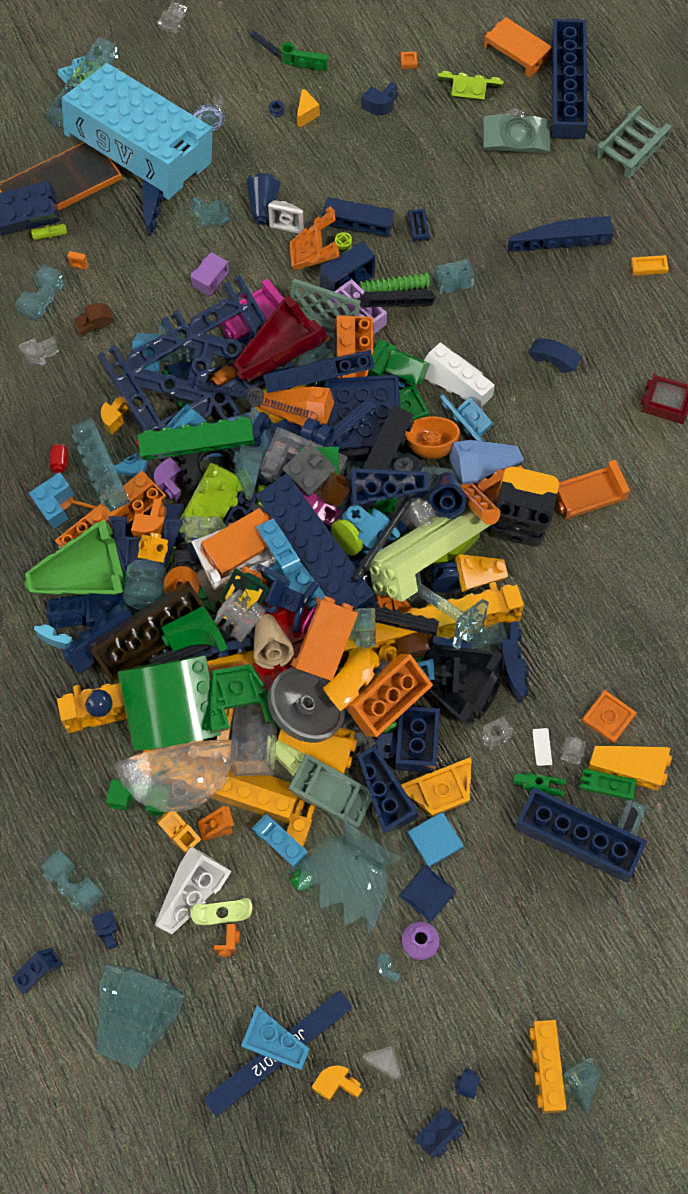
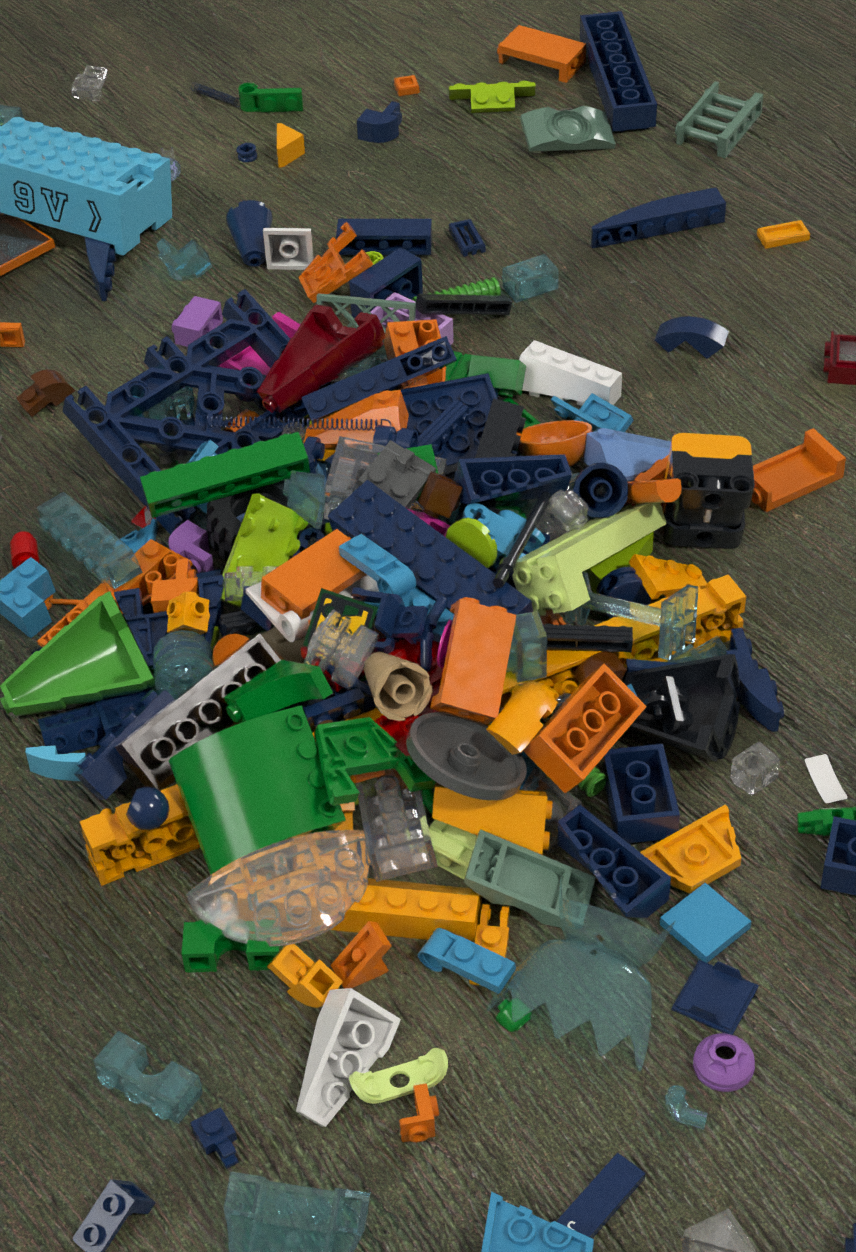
camera: 10 degrees left, 20 degrees down
light orange brick [101,396,128,435] -> none
dark blue piece [373,733,397,759] -> none

